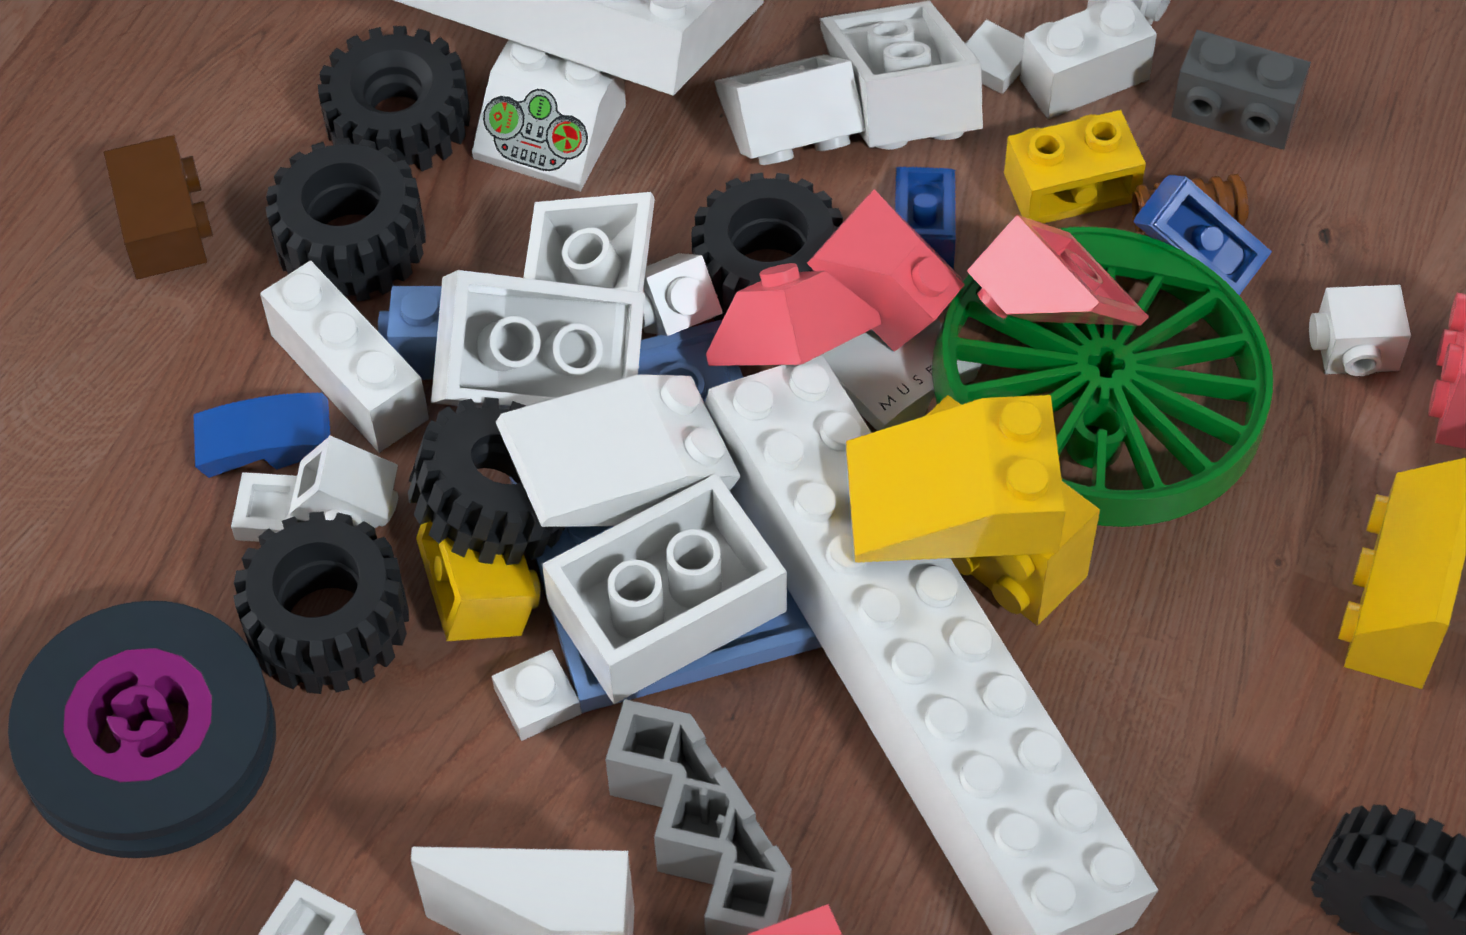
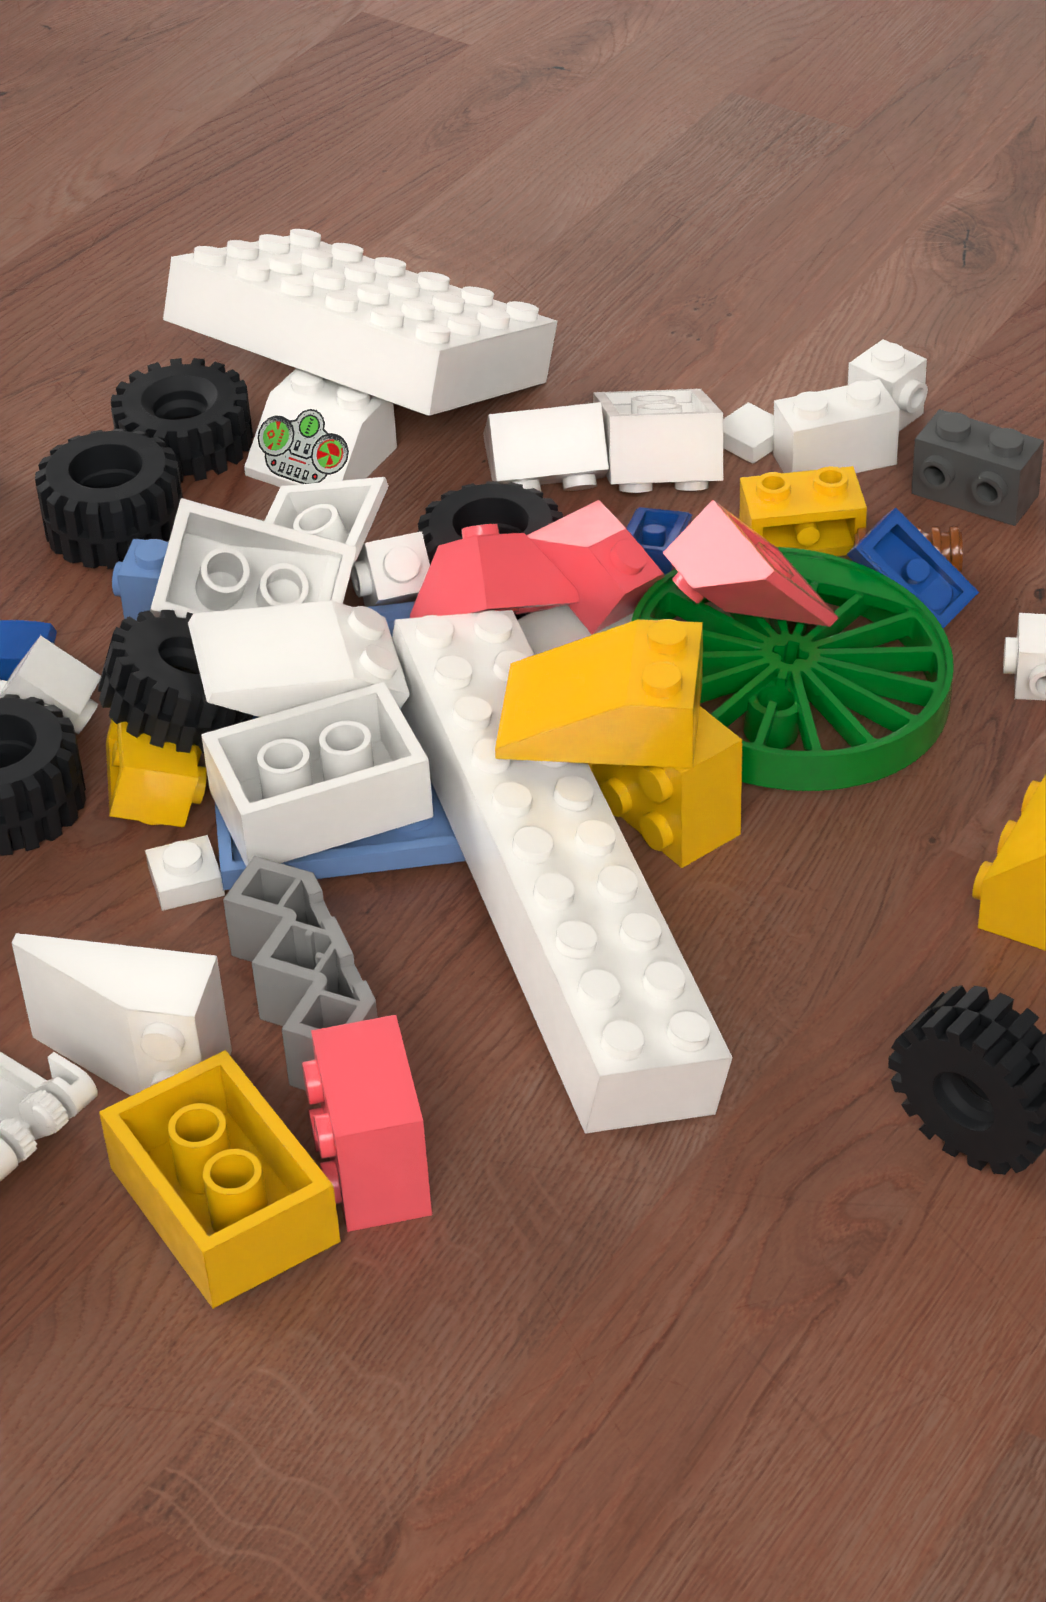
camera: 10 degrees right, 15 degrees down
white brick [260,260,429,453] -> none

